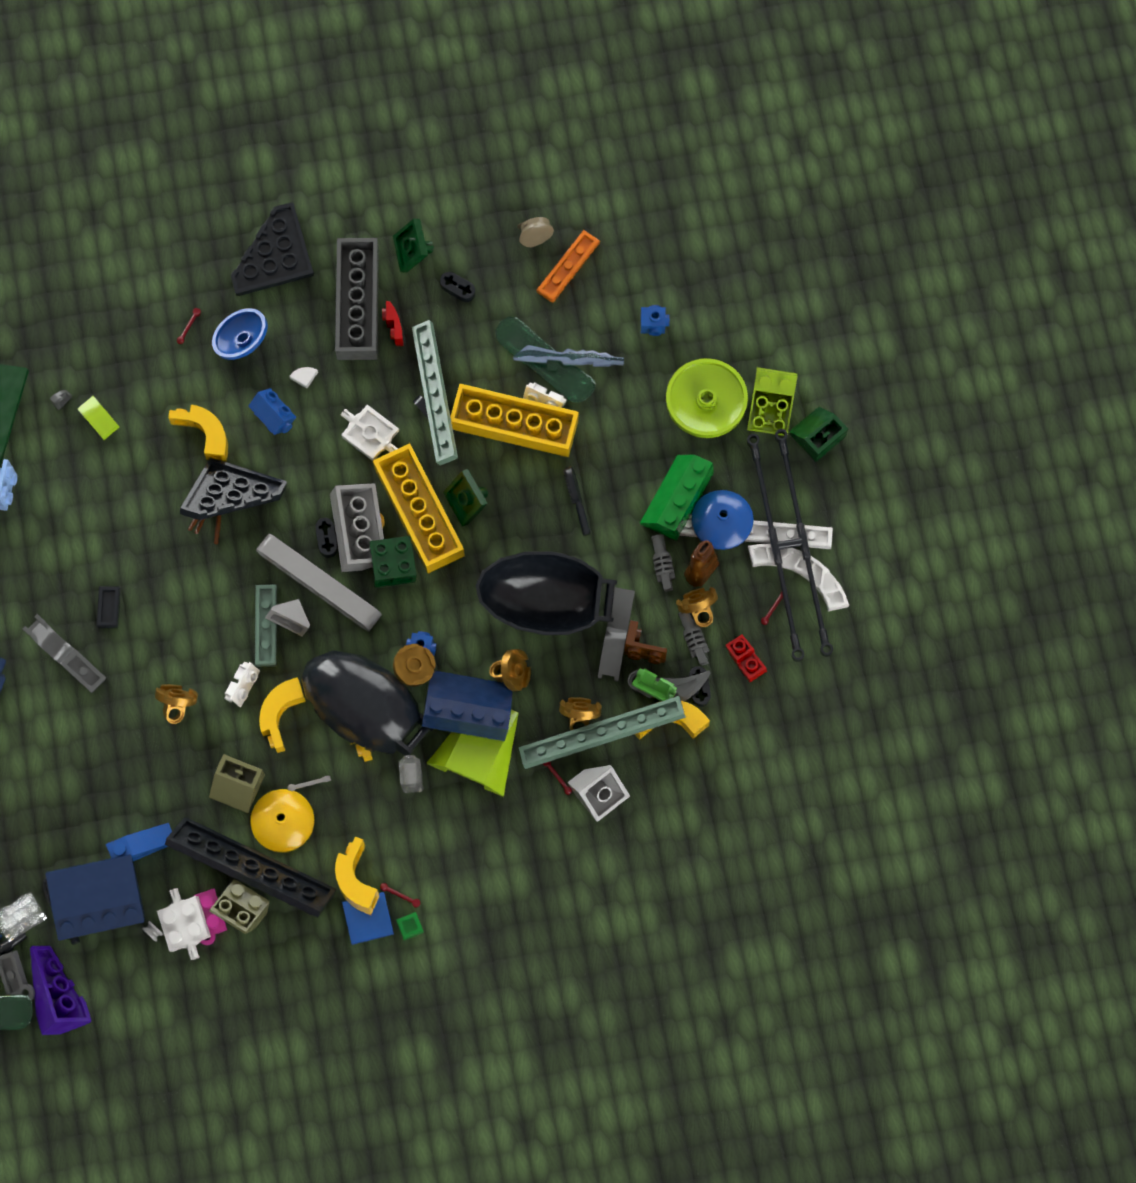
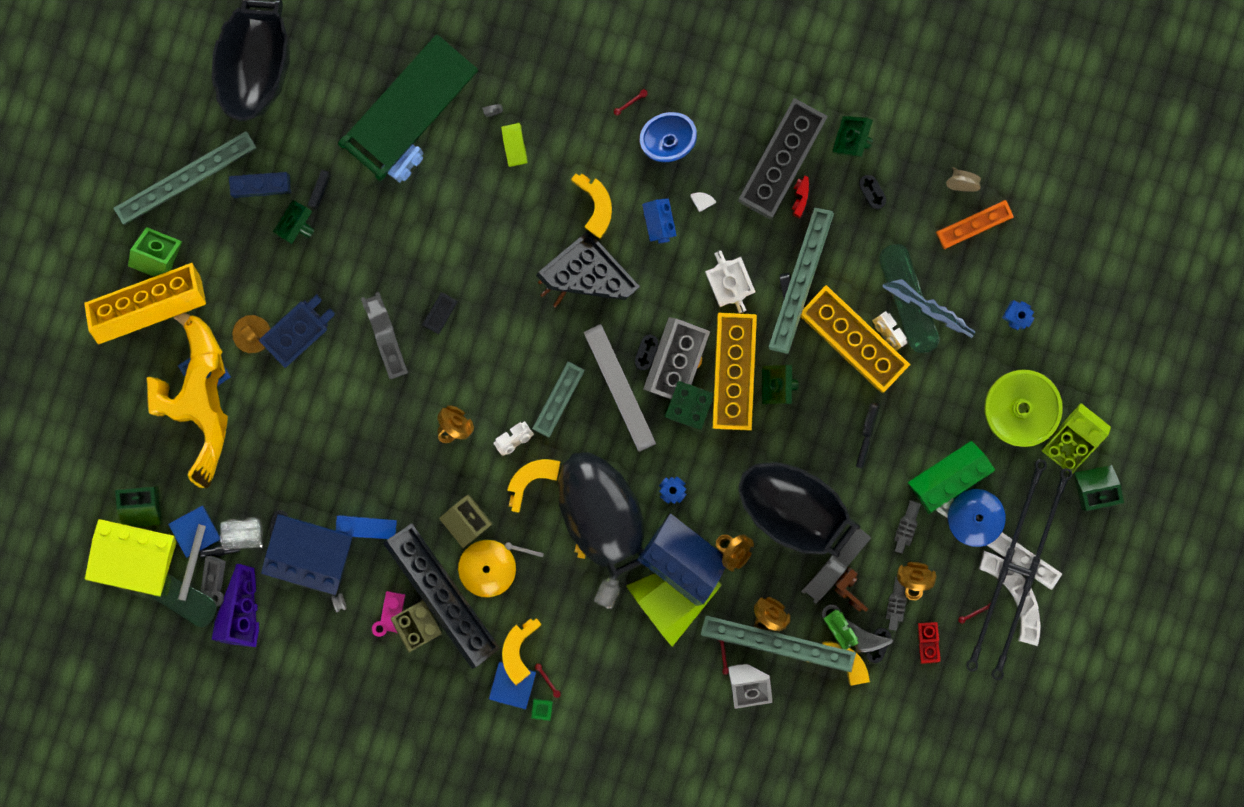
camera: 30 degrees right, 15 degrees up
white plate [157,888,211,960] -> none
black plate [231,202,314,297] -> none
light grey slope [265,599,310,636] -> none
pearl gold tile [393,644,436,687] -> none
reddish brown piece [684,540,719,587] -> none

